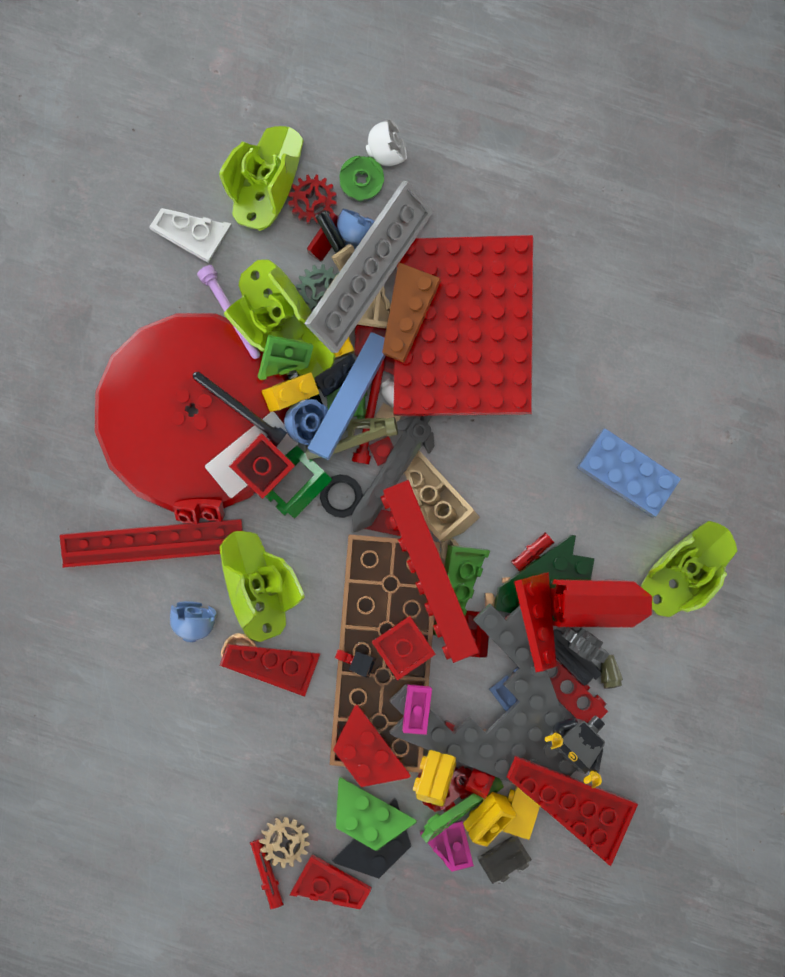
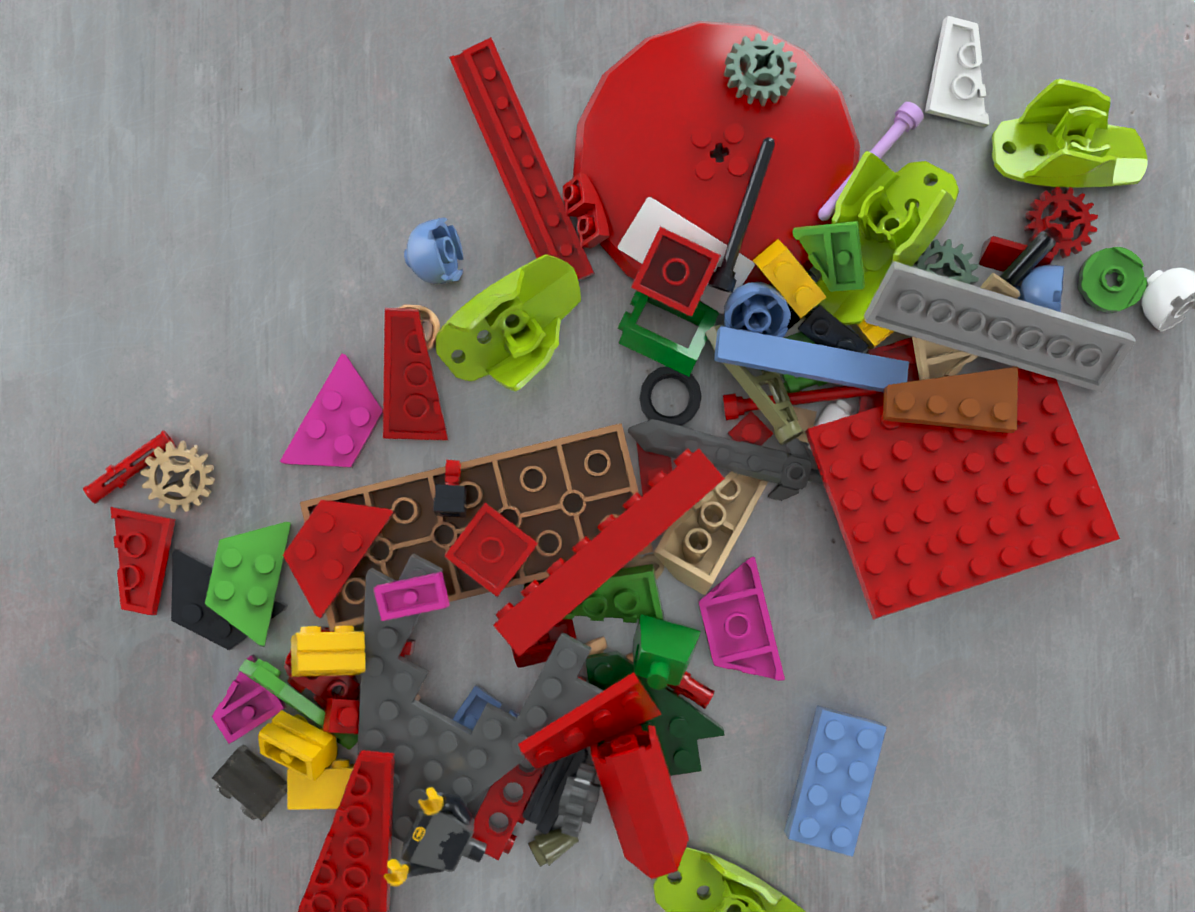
camera: 80 degrees right, 0 degrees up
none -> dark pink wing [280,353,383,468]
none -> green torso [633,614,701,690]
none -> dark pink wing [698,557,785,681]
none -> sand green gear [724,34,797,106]

